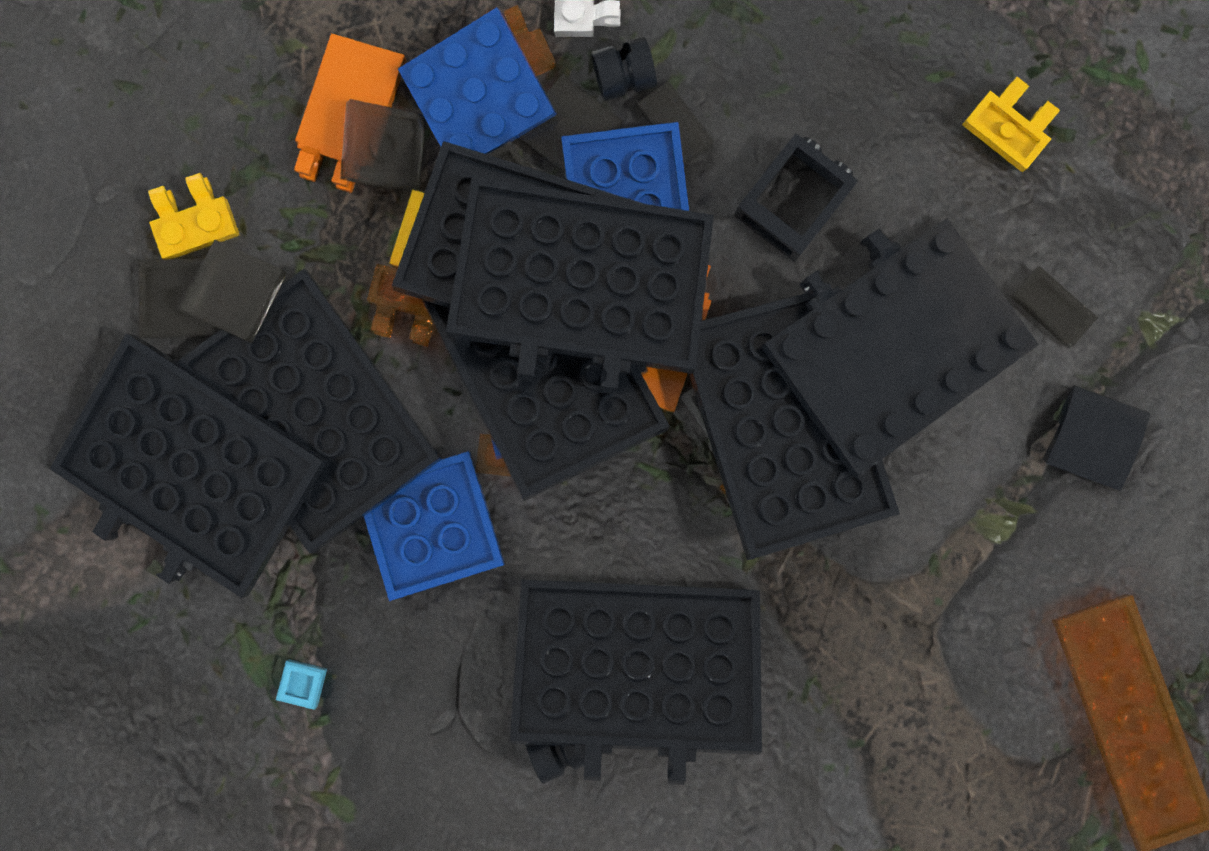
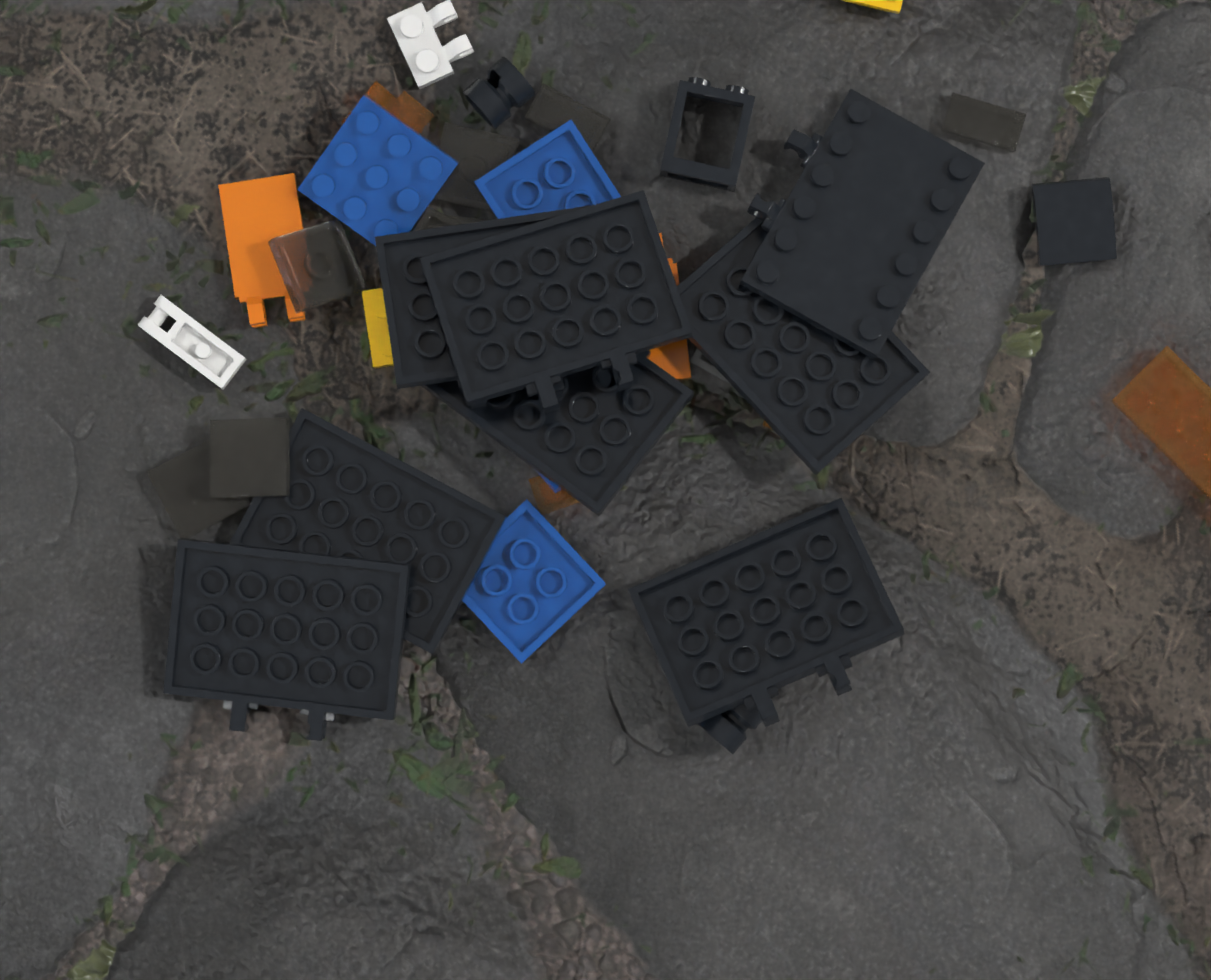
camera: 25 degrees left, 0 degrees up
yellow plate [148,173,240,261] -> none
medium azure tile [276,659,327,710] -> none
clear orange plate [367,264,433,347] -> none
none -> white plate [138,295,247,390]

